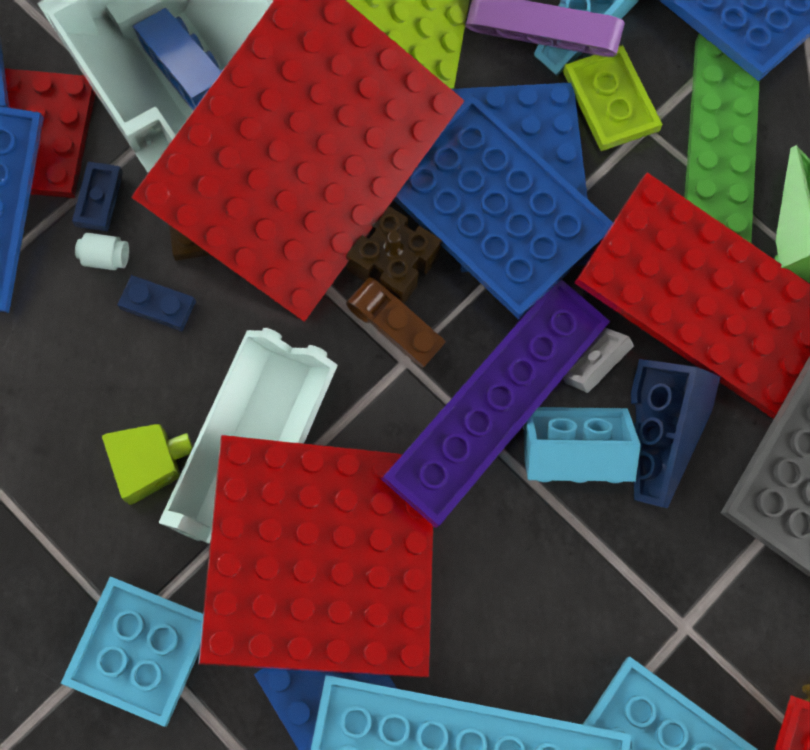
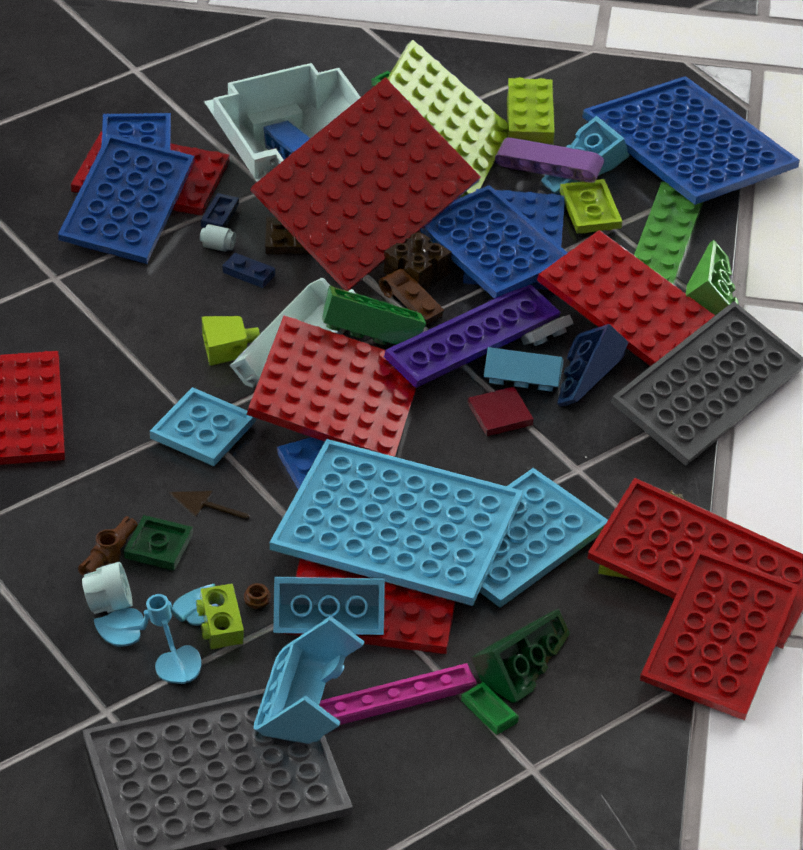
camera: 10 degrees right, 30 degrees down
none -> green slope [322,286,426,345]
none -> dark red tile [468,387,534,436]

